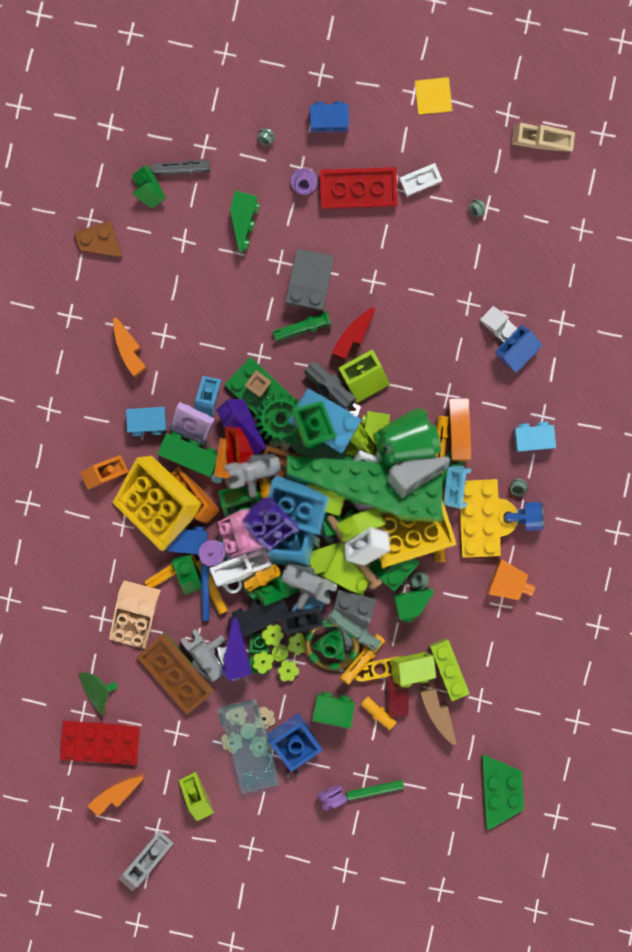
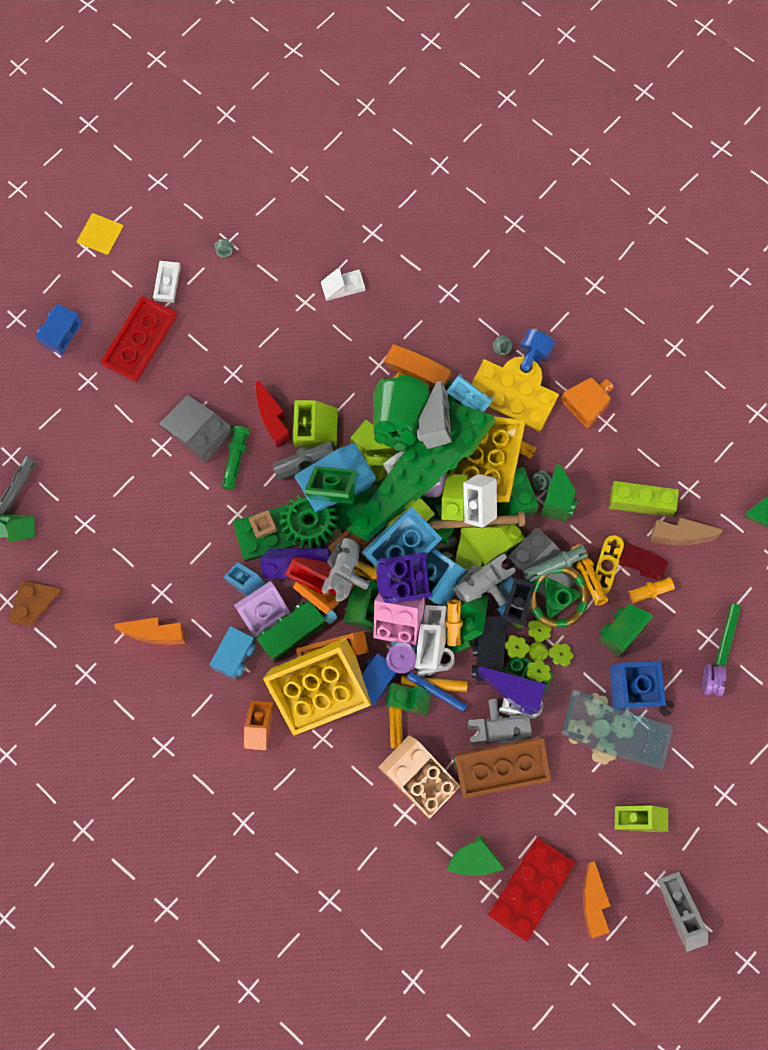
camera: 55 degrees left, 15 degrees down
green slope [230,190,260,255] -> none
sand green plate [257,128,275,146] -> none
medium lavender piece [291,168,317,195] -> none
lime brick [391,652,436,687] -> none
blue brick [495,325,543,372] -> none
tan slope [511,122,575,152] -> none
medium azure brick [513,422,556,452] -> none

